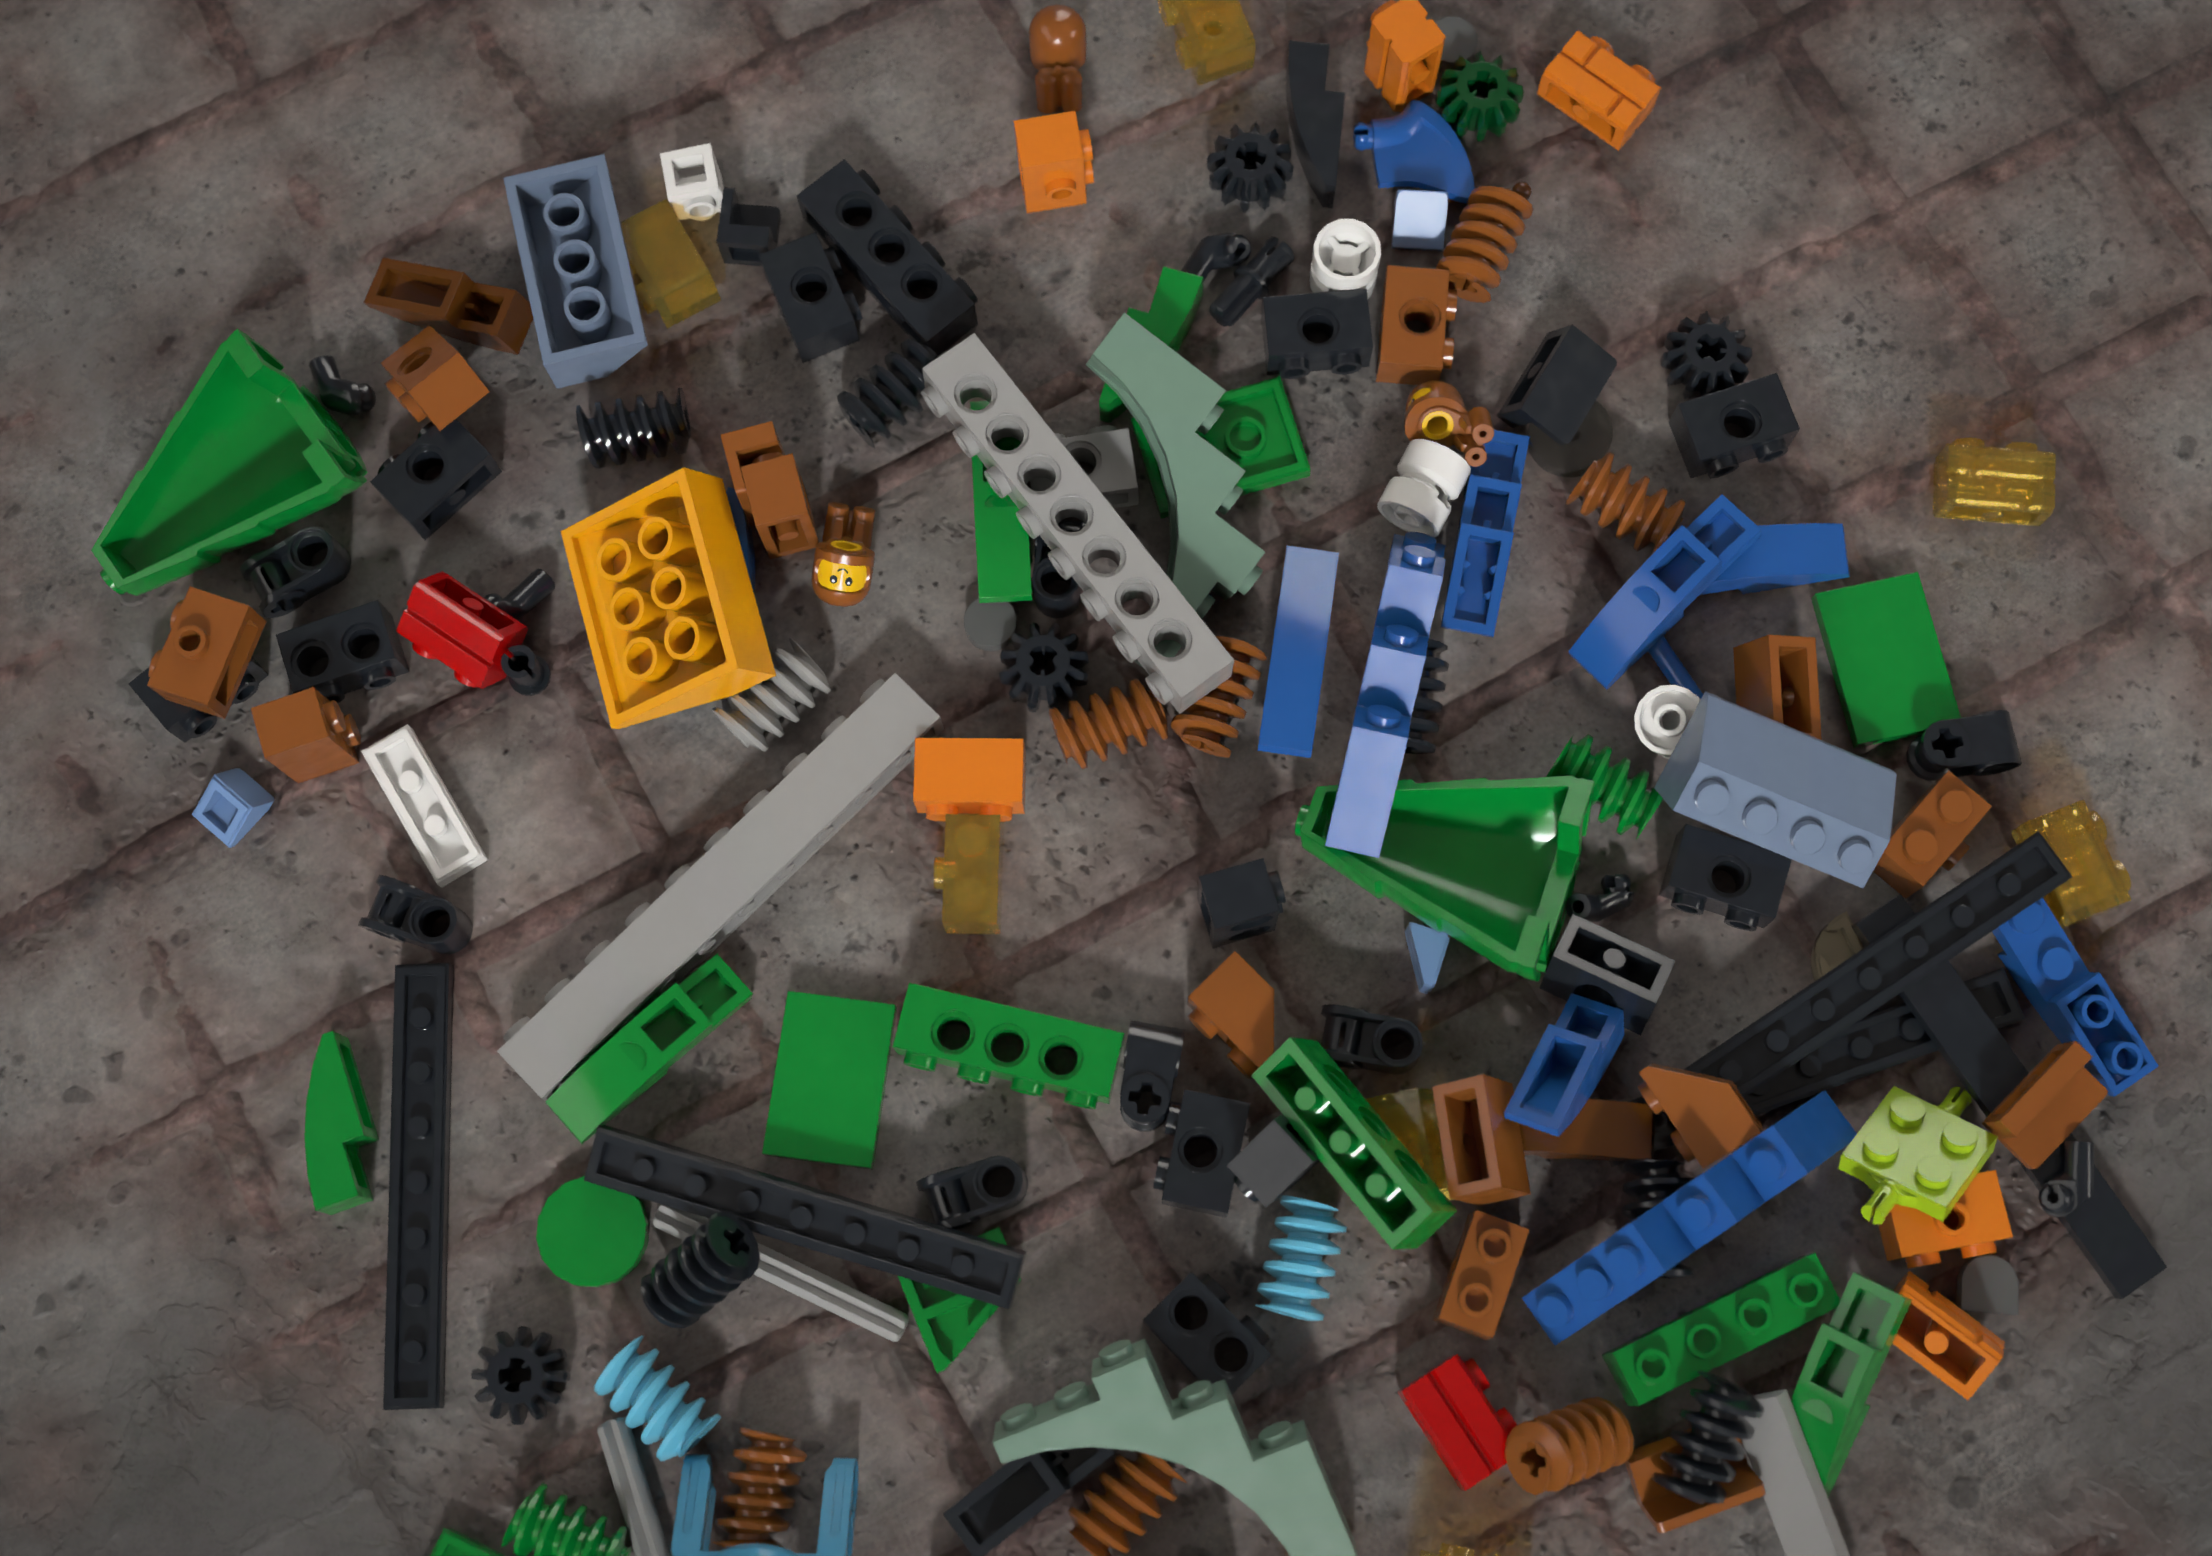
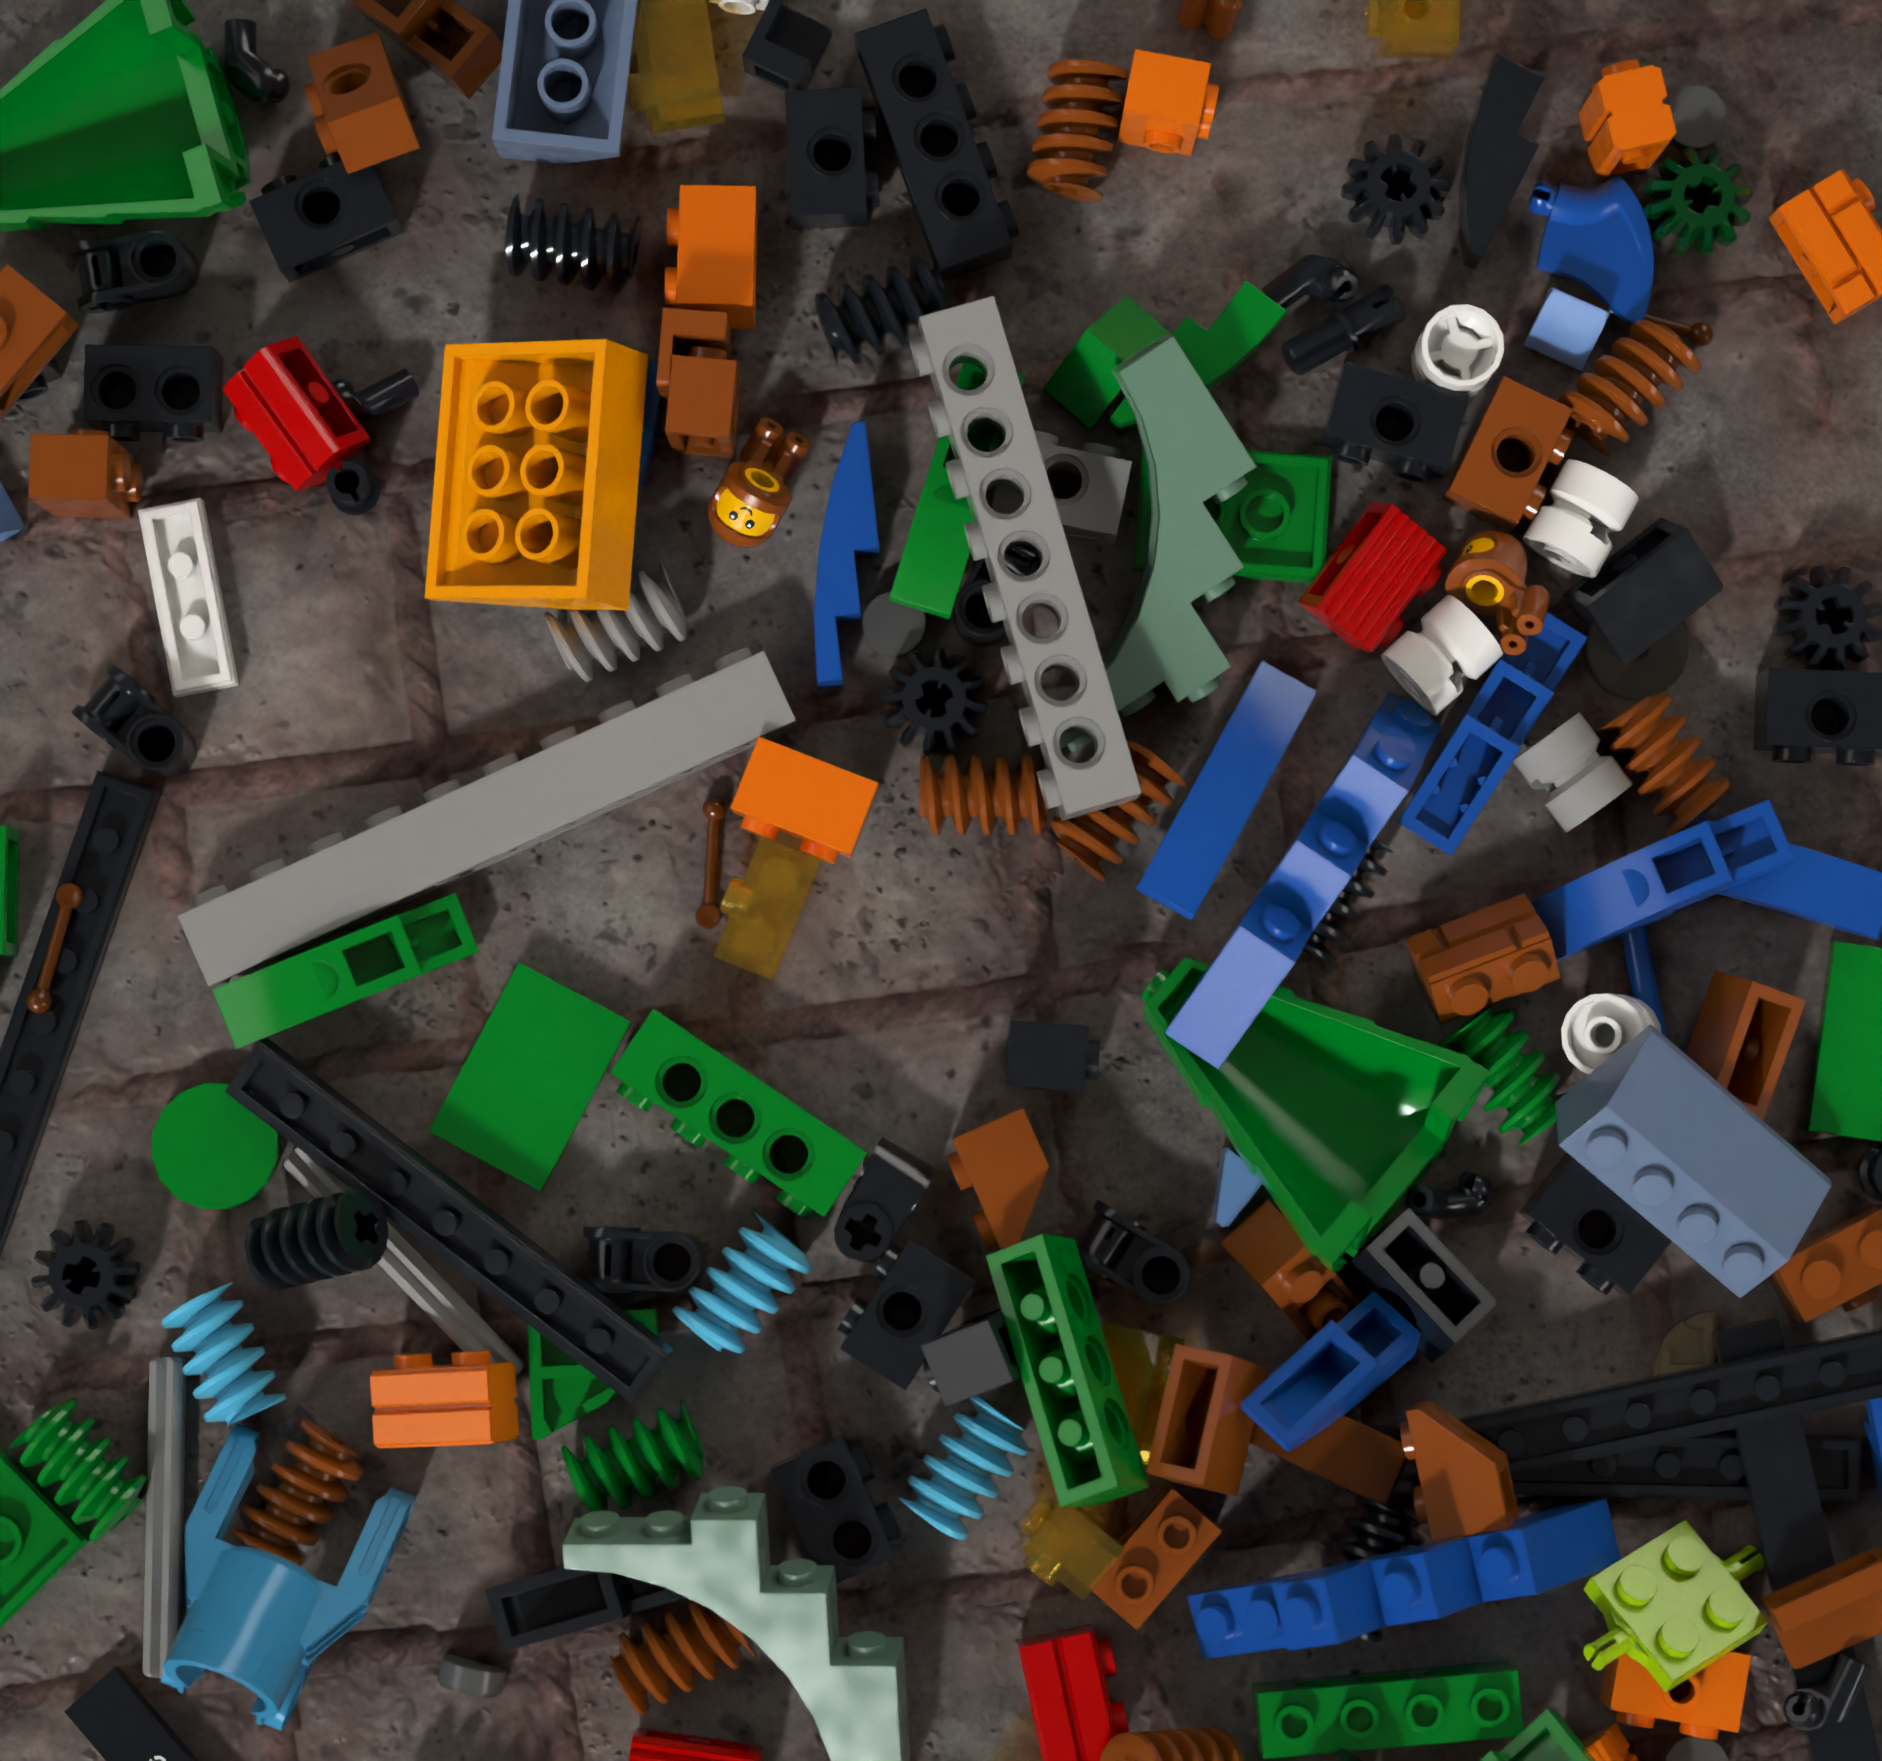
camera: 15 degrees right, 10 degrees up
none -> reddish brown hinge [26,883,84,1014]
none -> orange brick [370,1350,519,1449]
none -> green piece [561,1399,705,1512]
none -> orange brick [665,185,759,329]
none -> medium azure piece [671,1212,812,1354]
none -> reddish brown hinge [695,796,728,929]
none -> blue slope [814,421,880,689]
none -> clear yellow brick [1018,1492,1125,1600]
none -> dark orange piece [1027,59,1128,202]
none -> green slope [1042,295,1172,431]
none -> dark orange slope [1220,1200,1360,1341]
none -> red brick [1298,501,1448,653]
none -> dark orange brick [1406,893,1561,1025]
none -> light grey wheel [1513,712,1633,833]
none -> white wheel [1523,459,1639,578]

